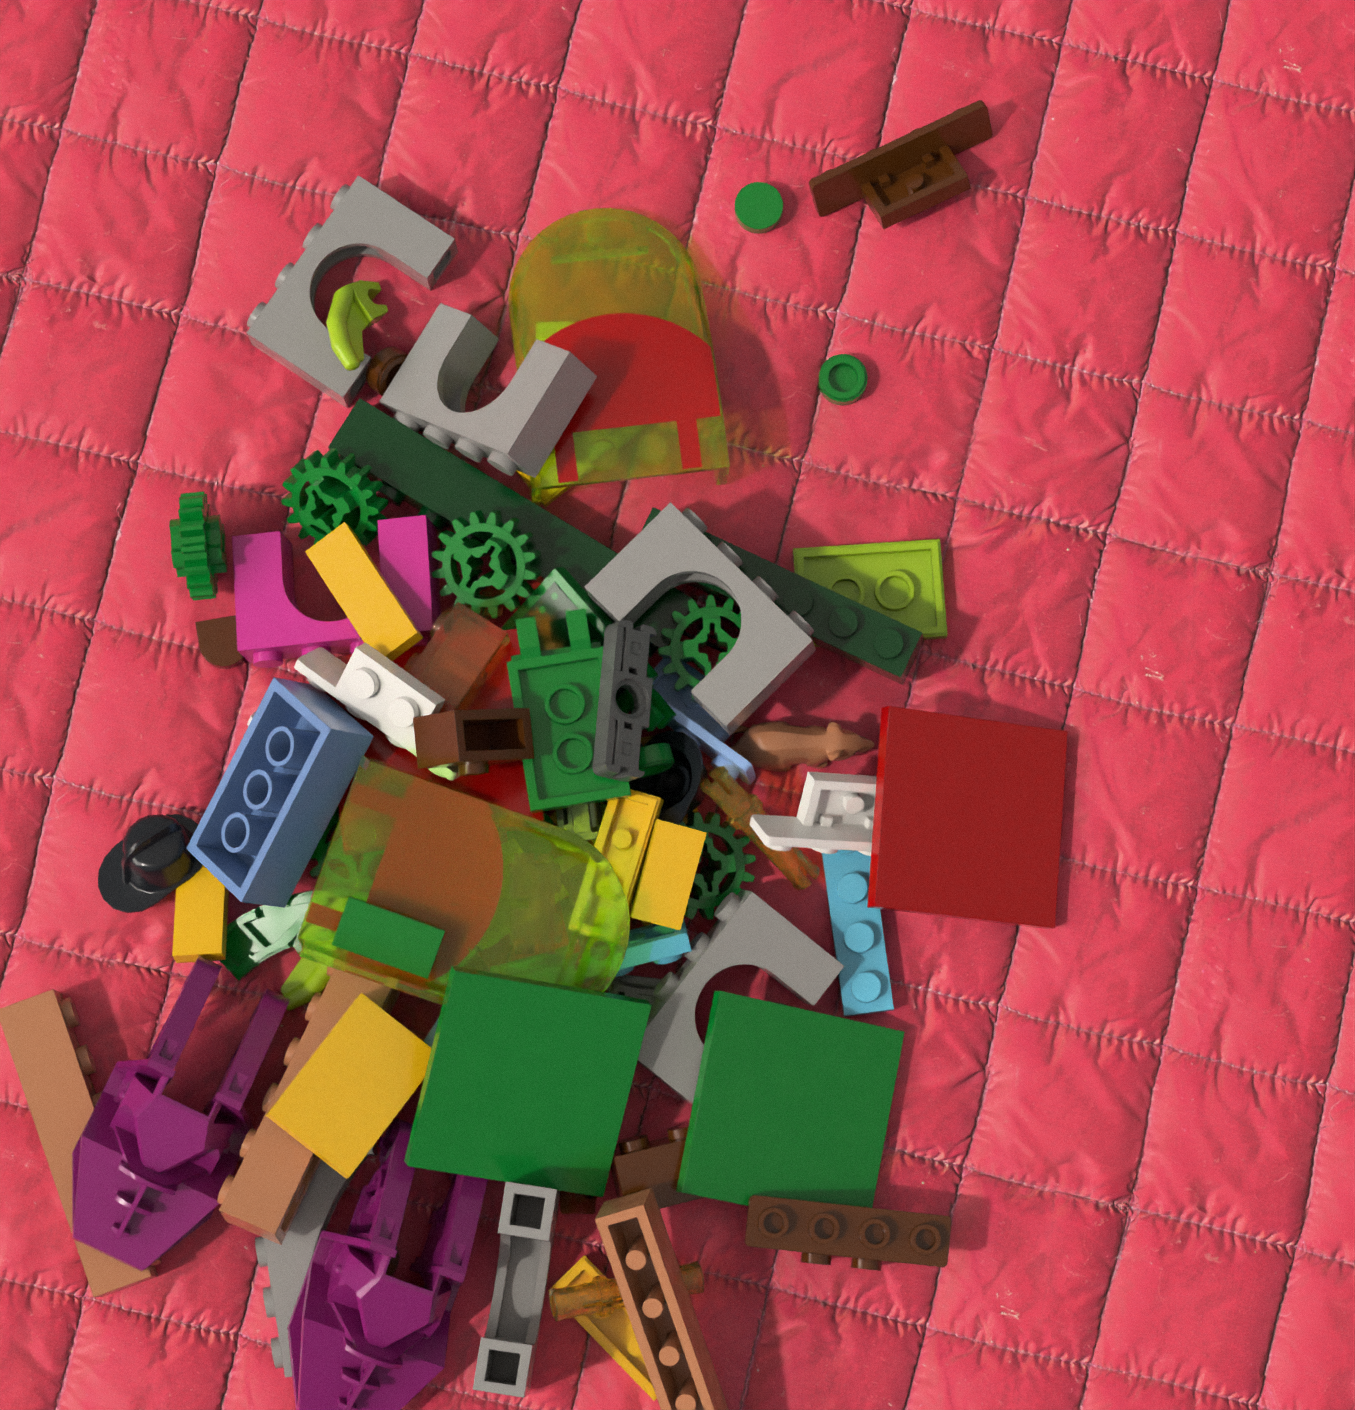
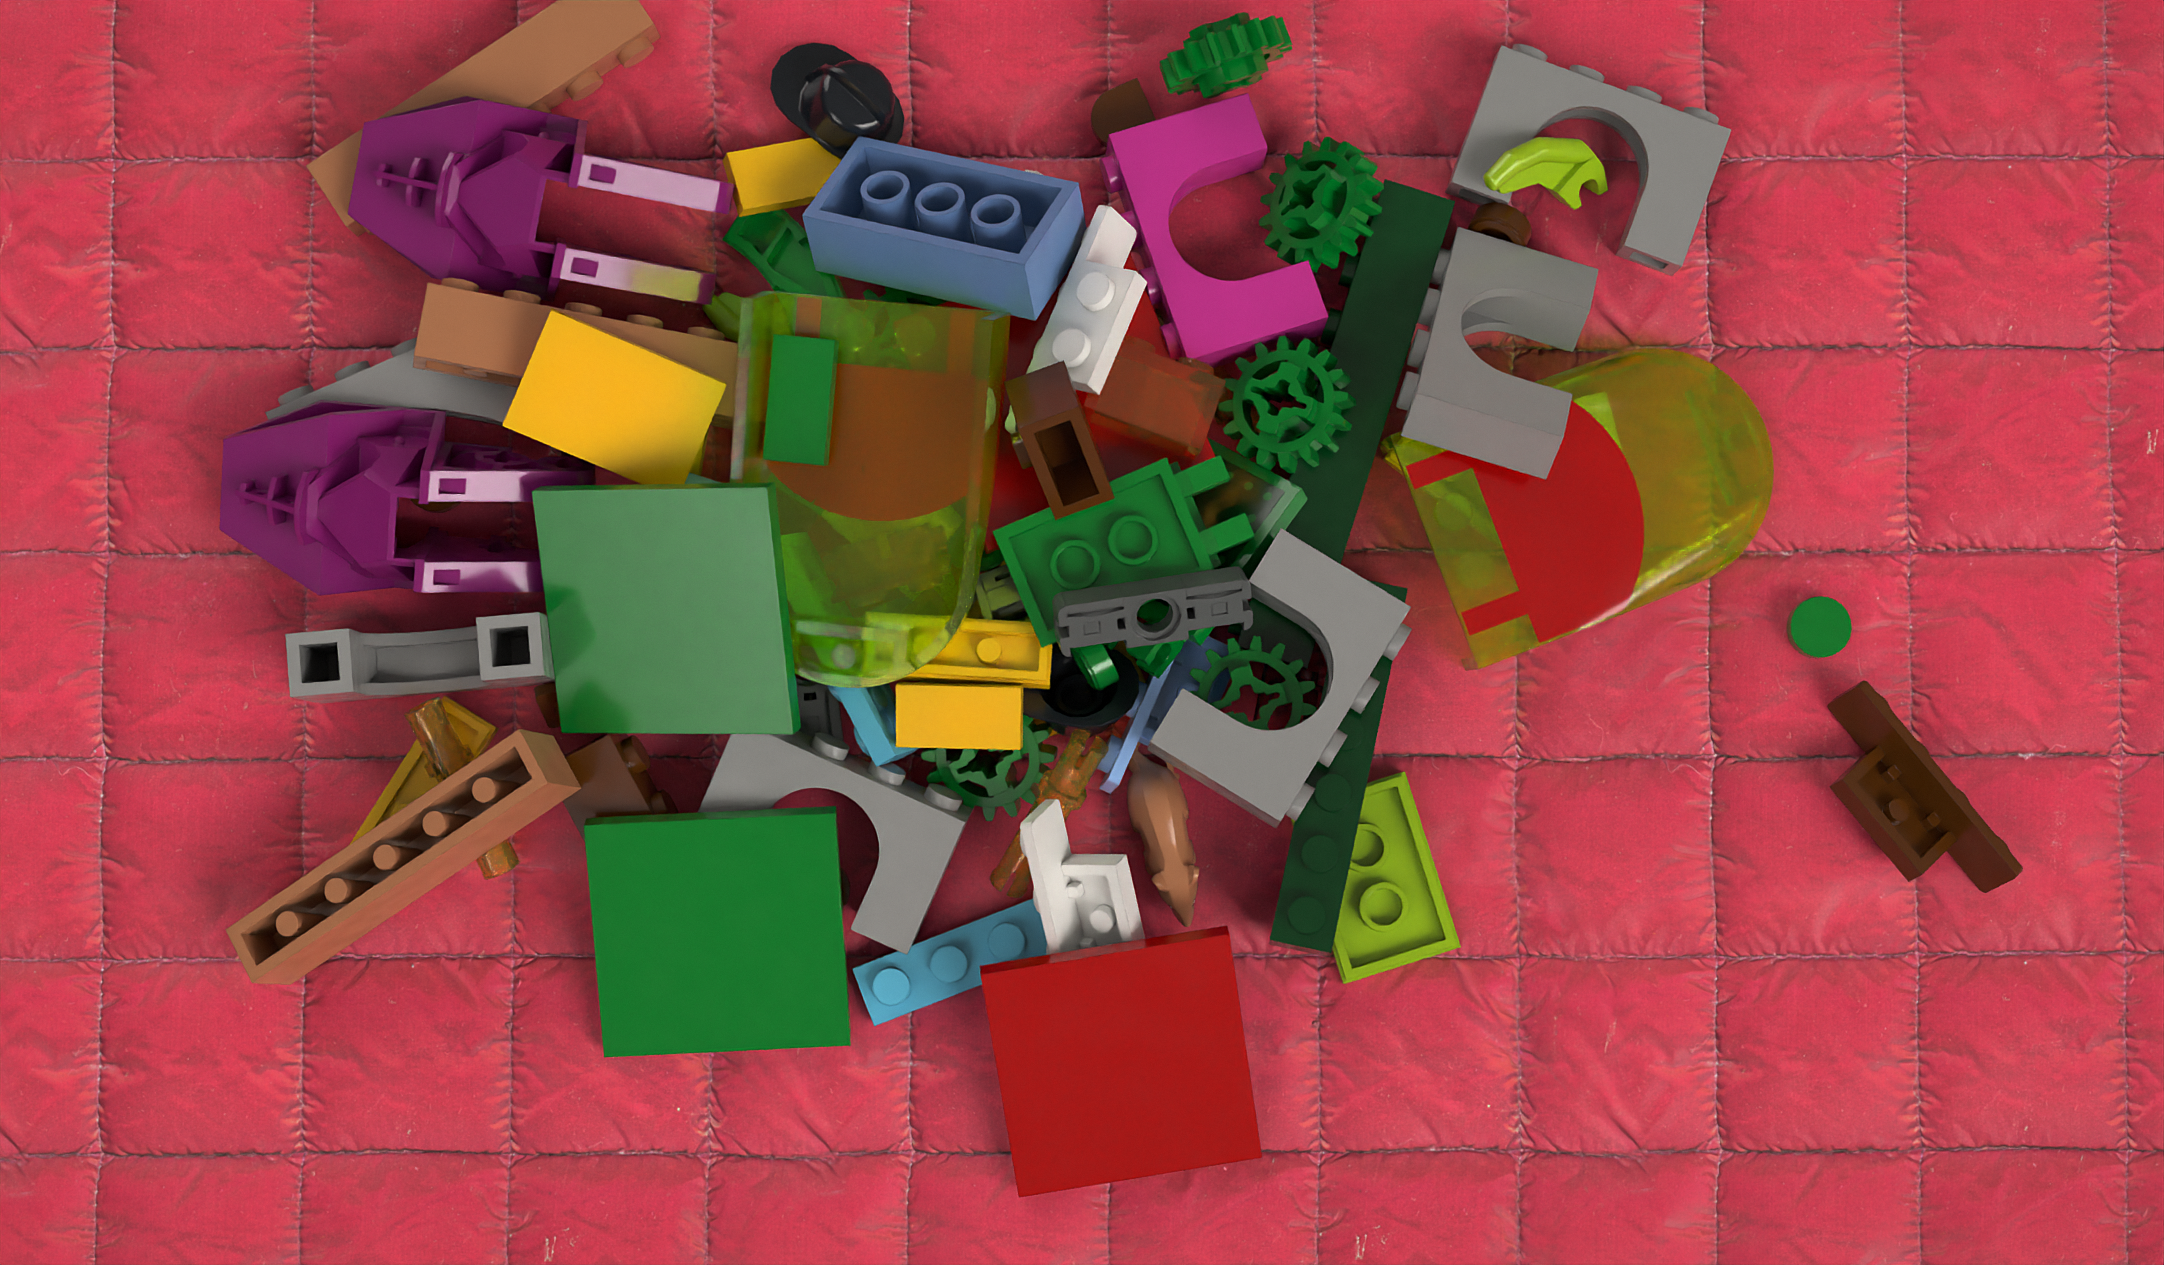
camera: 70 degrees right, 5 degrees up
yellow tile [305,522,423,661] -> none
reddish brown bracket [744,1195,952,1271] -> none
green tile [818,354,868,406] -> none

